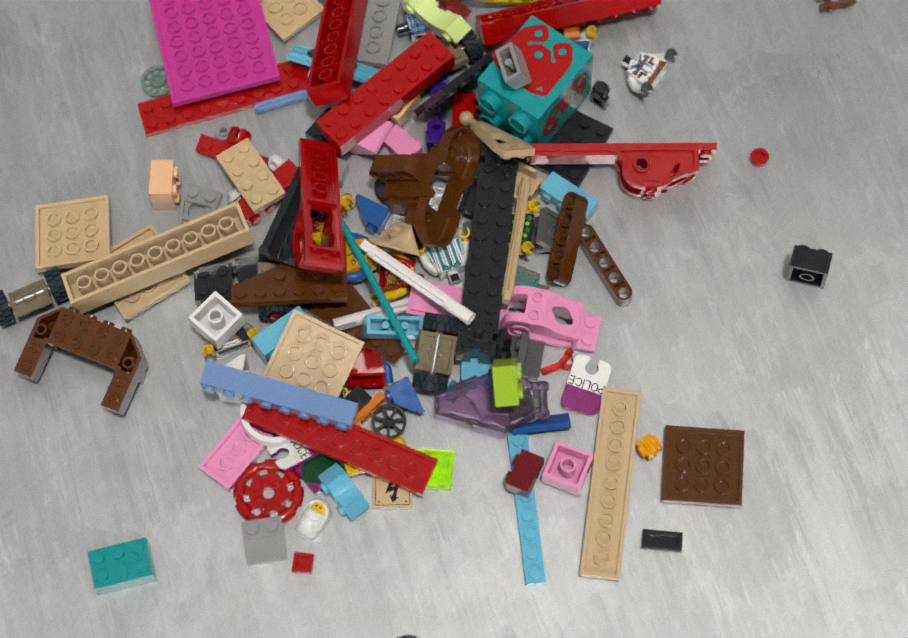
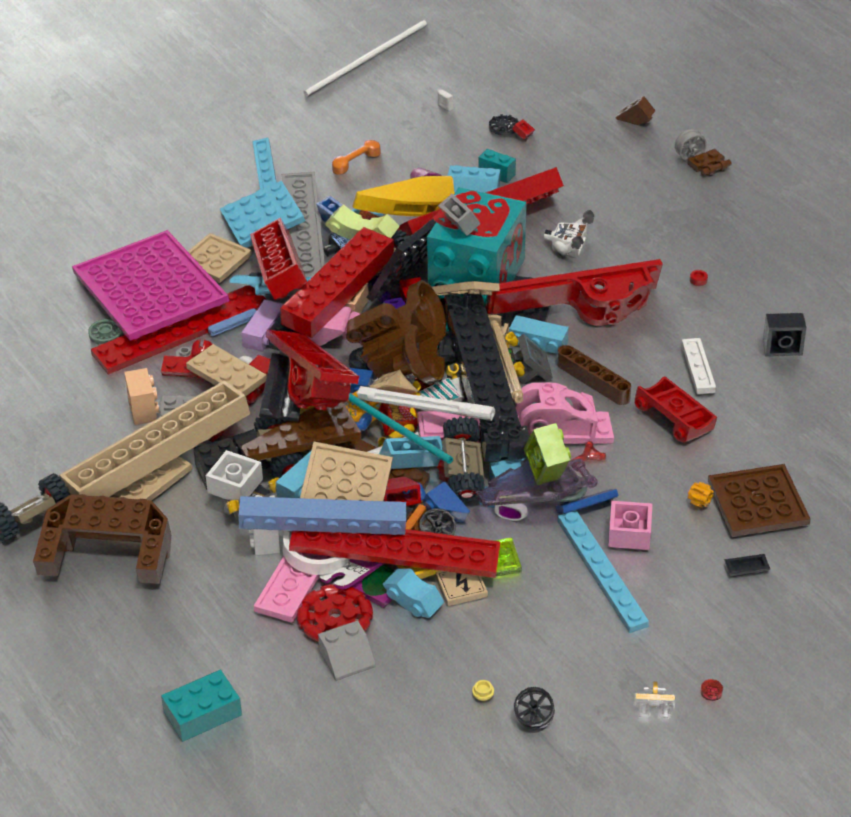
camera: 20 degrees left, 25 degrees down
tan plate [35,195,111,273] -> none
red tile [291,552,315,575] -> none
white piece [295,498,332,541] -> none
dark red brick [504,449,544,498] -> none
reddish brown beam [547,191,588,286] -> none
piece [561,354,611,417] -> none
tan plate [579,387,642,581] -> none
black plate [590,80,611,111] -> none
none -> lavender brick [242,300,284,352]
none -> light yellow plate [472,680,494,701]
none -> red piece [635,376,717,443]
none -> white plate [681,338,716,394]

